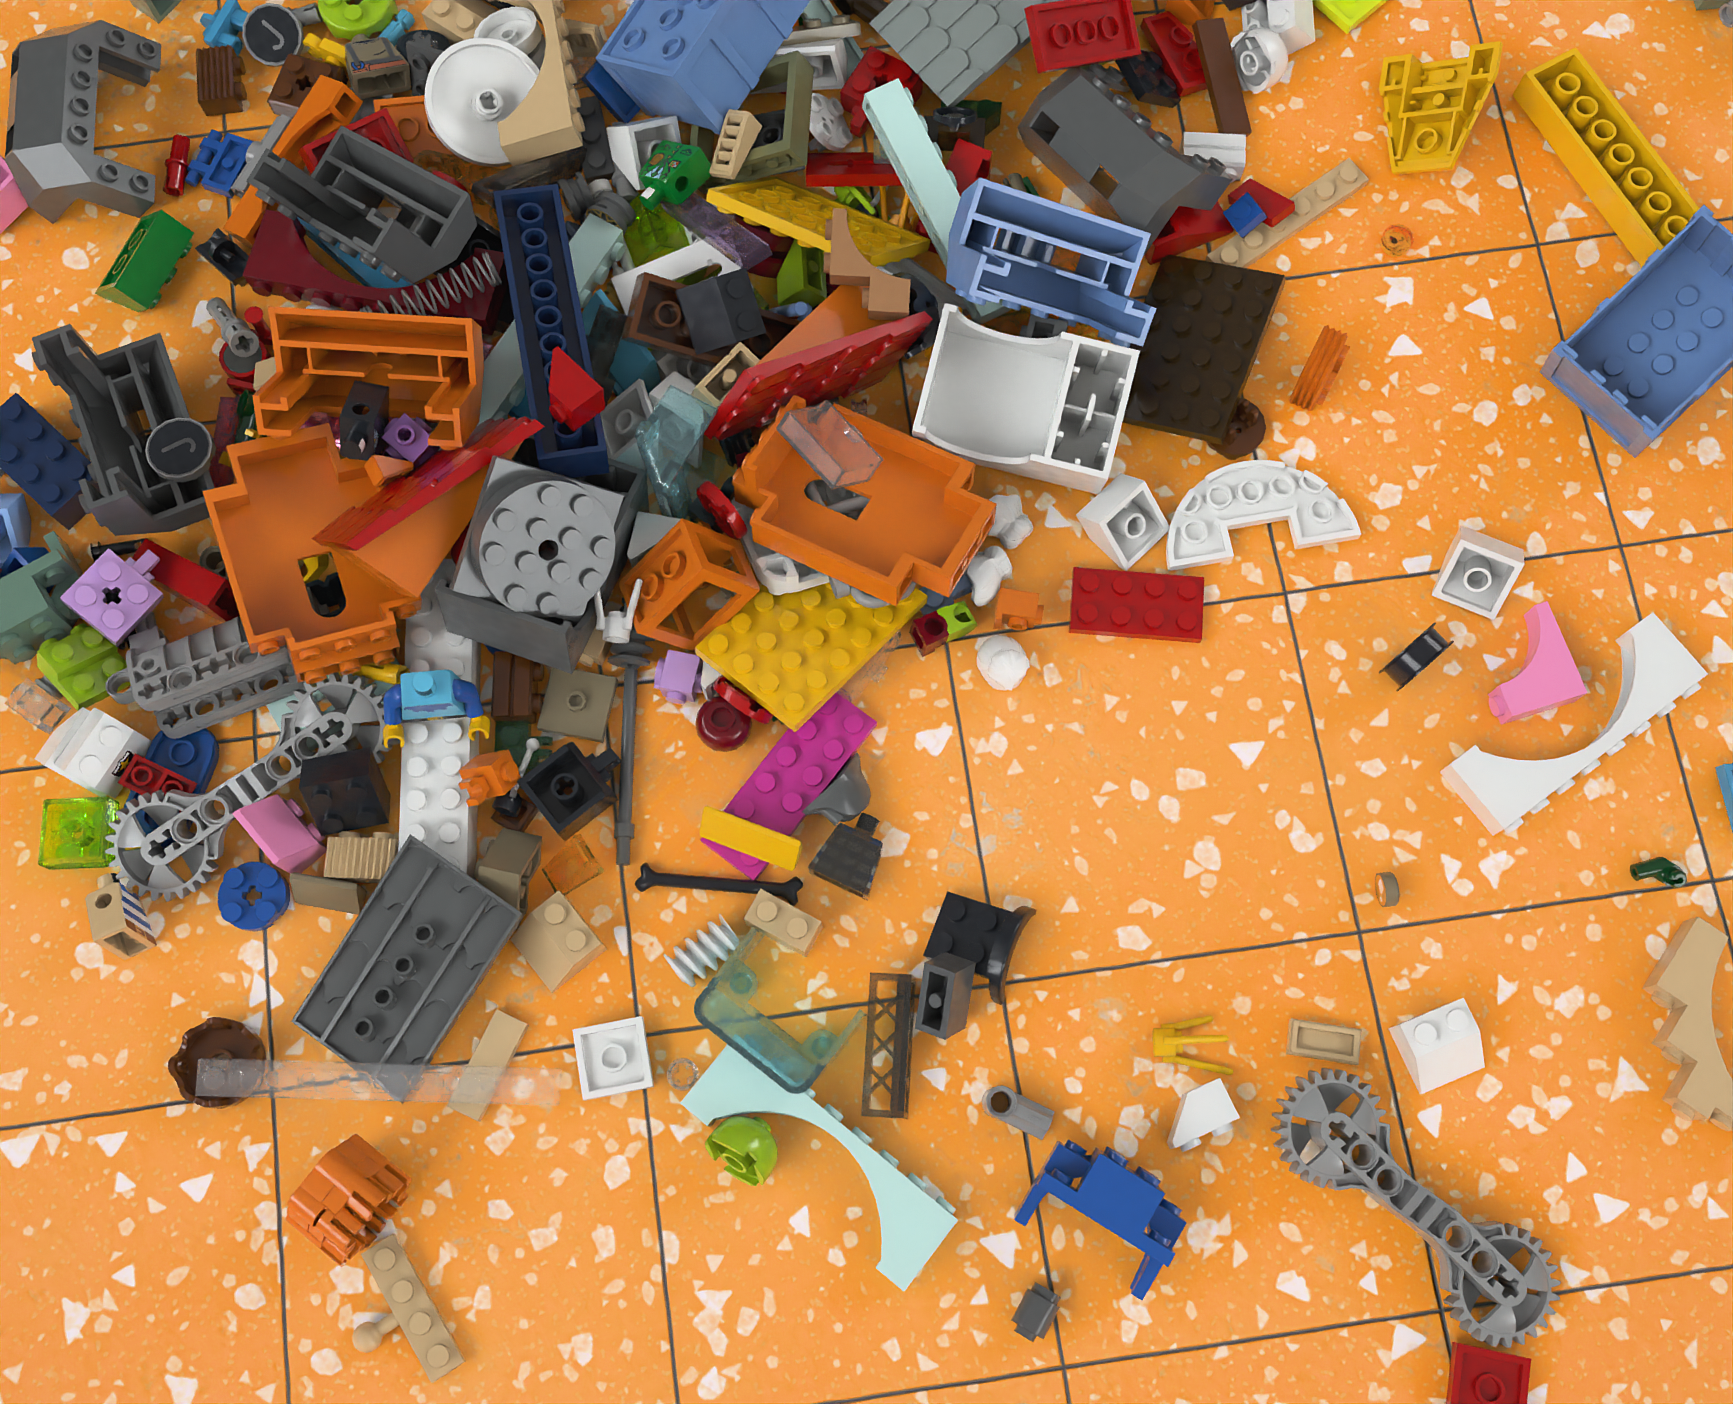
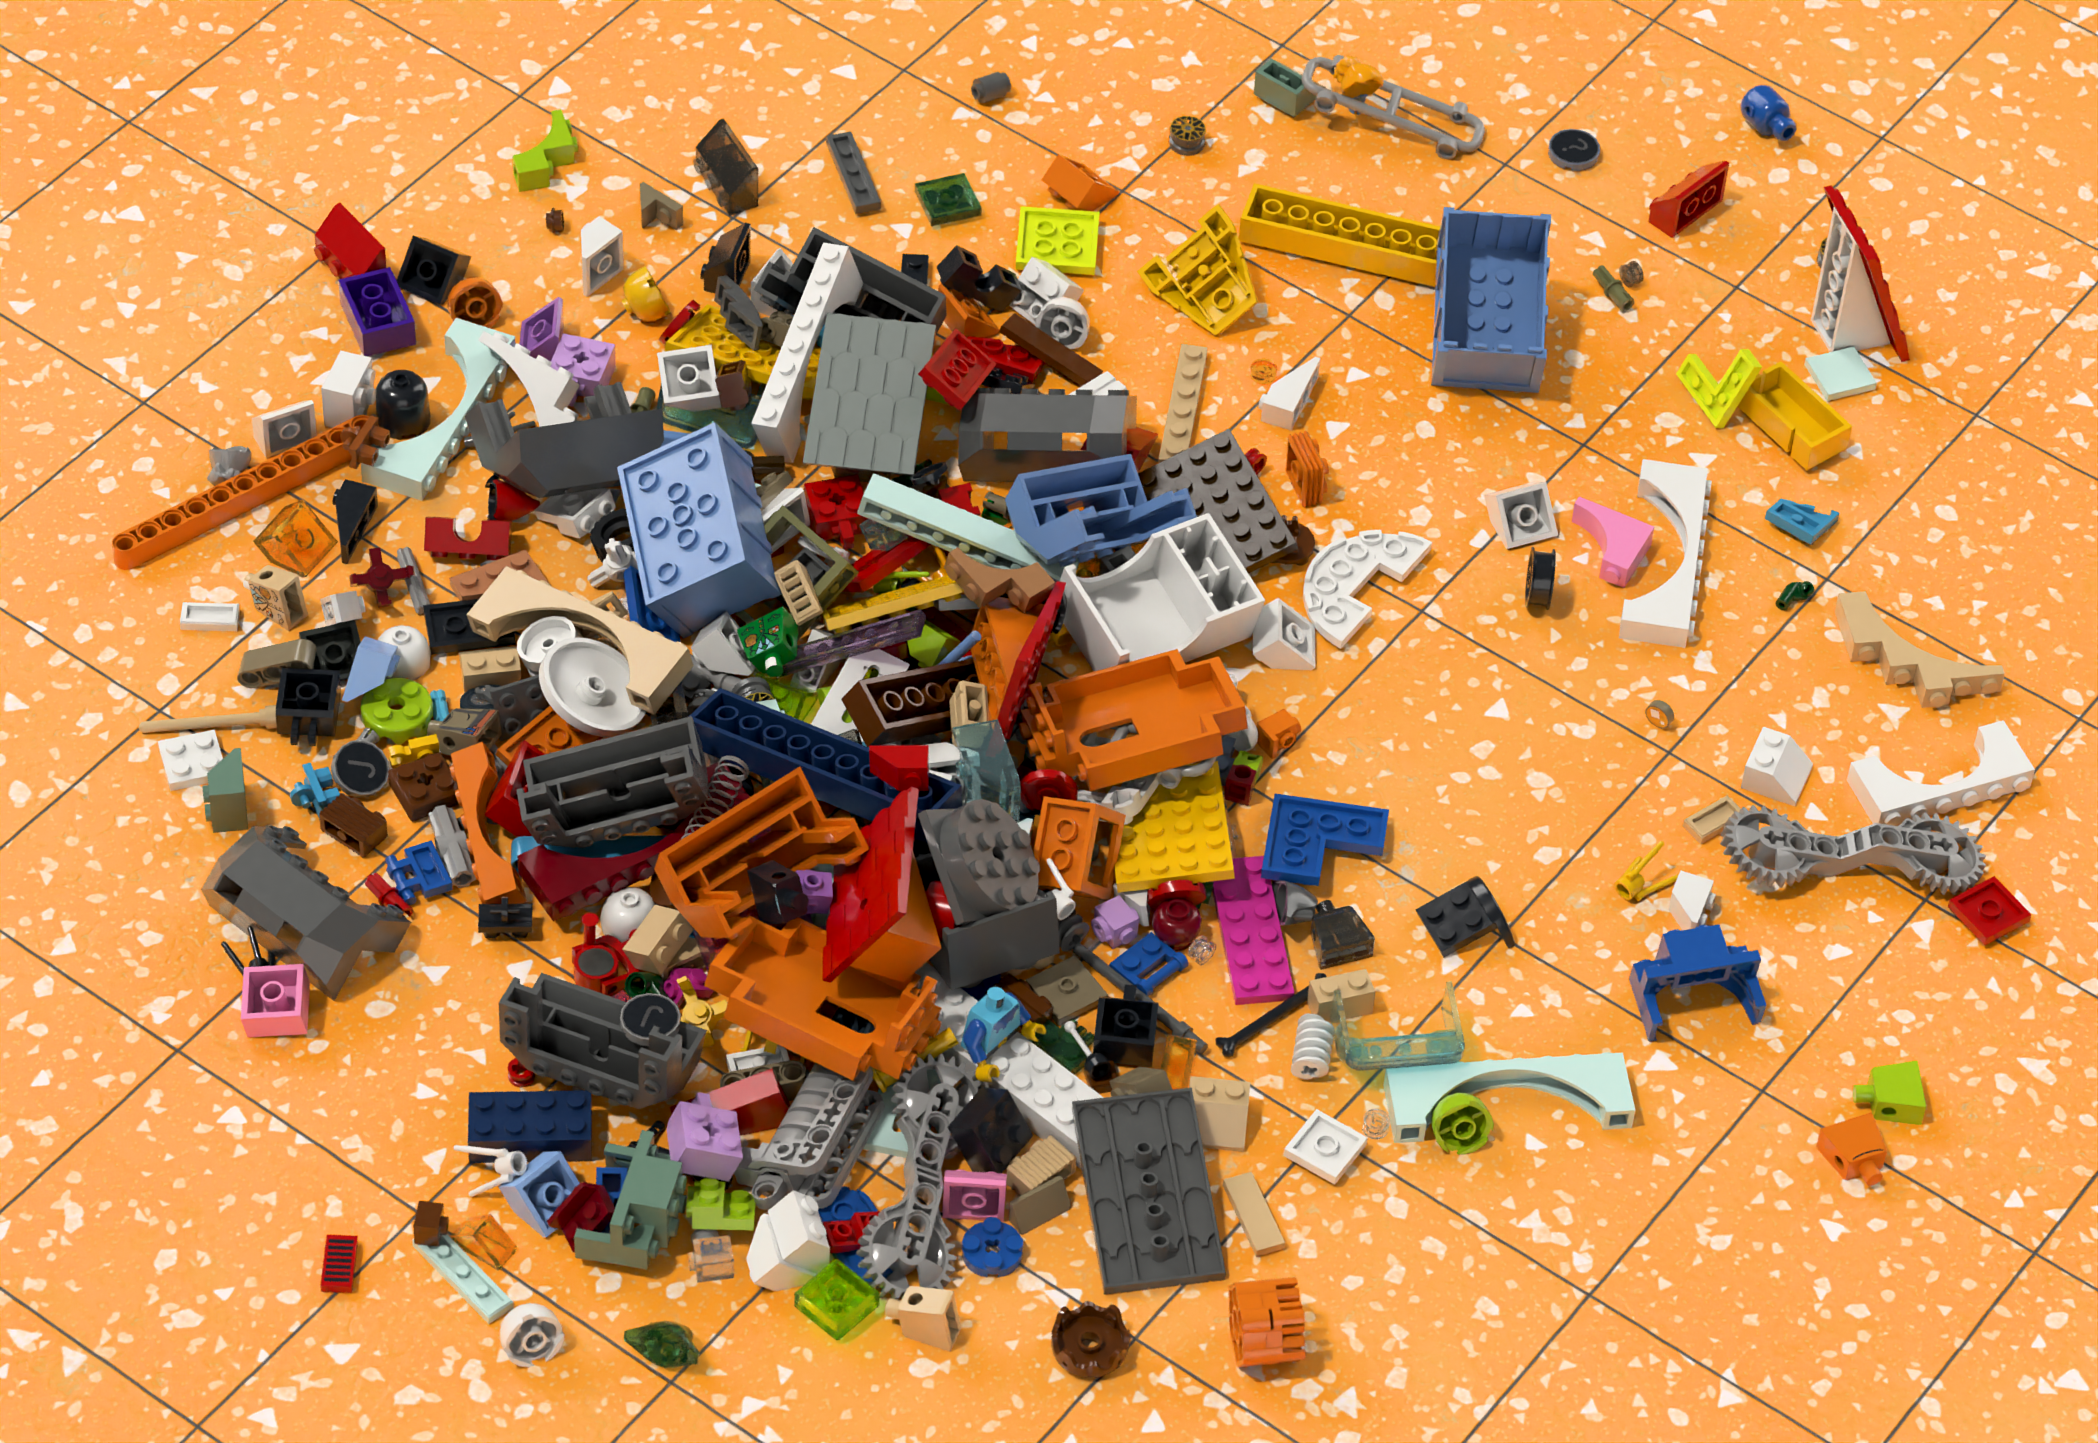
camera: 50 degrees left, 25 degrees down
green slope [95,210,194,312] -> none
clear plate [195,1058,562,1106] -> none
light grey pin [206,297,259,357] -> none
tan plate [352,1234,466,1383] -> none
orange slope [364,455,414,488] -> none
orange brick [458,749,521,807] -> none
black slope [675,267,766,355] -> none
yellow slope [699,805,803,871] -> none
clear container [776,400,884,490] -> none
clear smoke fence [861,972,916,1120] -> none
dark grey brick [915,952,976,1040] -> none
white hair [977,635,1030,691] -> none
light grey piece [981,1085,1055,1140] -> none
dark grey brick [1011,1282,1061,1343] -> none
red plate [1069,567,1204,643] -> none
blue plate [1223,192,1267,238] -> none
red tile [1228,178,1295,228] -> none
none -> blue plate [1109,932,1189,996]
none -> clear bush [1187,935,1216,965]
none -> red bush [1245,448,1267,475]
none -> white slope [1258,356,1321,430]
none -> blue plate [1261,793,1389,886]
none -> white arch [1847,720,2035,826]

